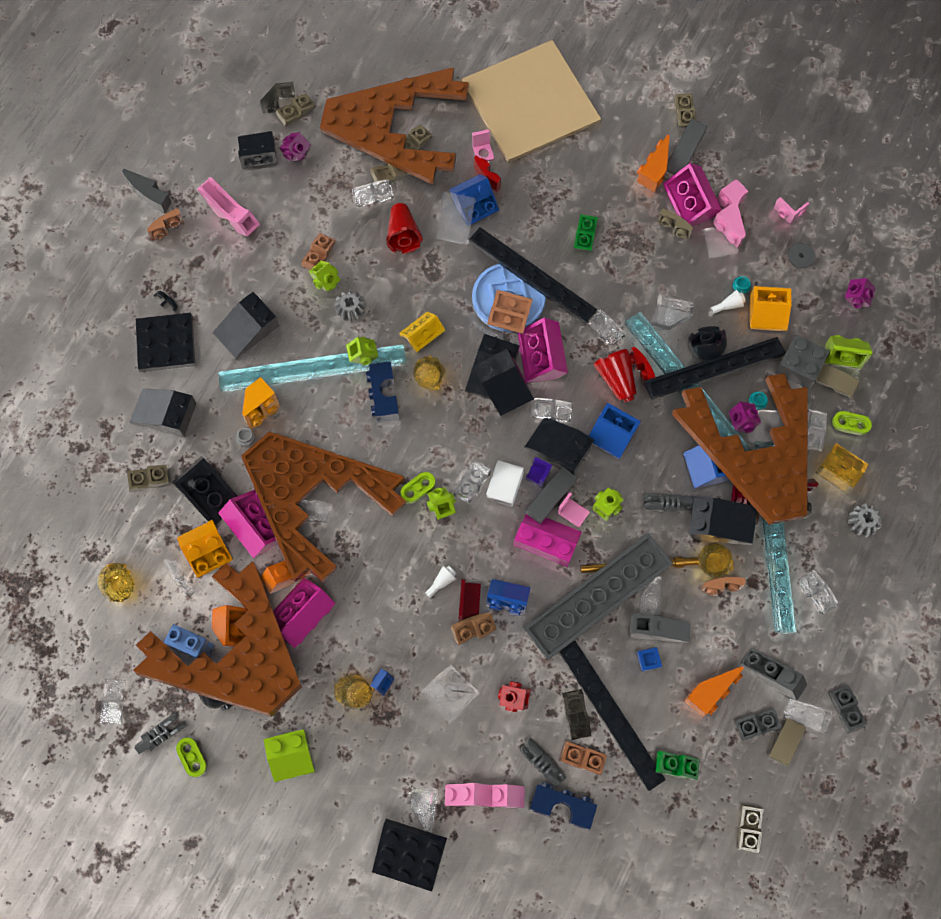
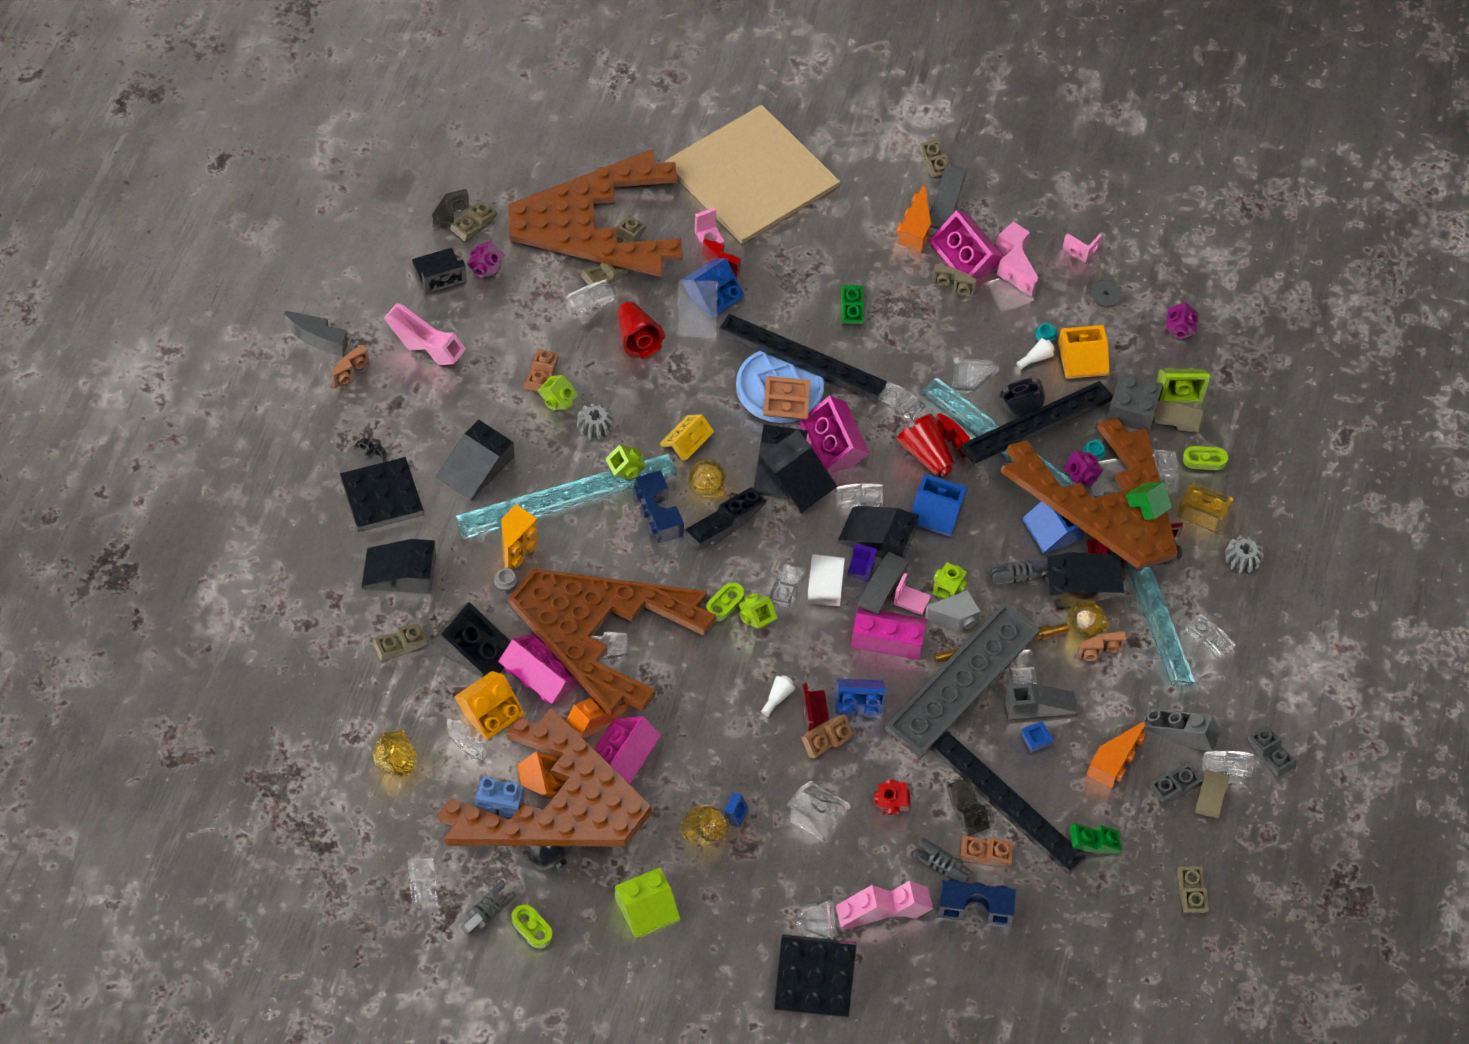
camera: 15 degrees left, 15 degrees down
none -> black slope [683,487,766,550]
none -> light grey slope [925,590,981,631]
none -> green piece [1125,482,1172,520]

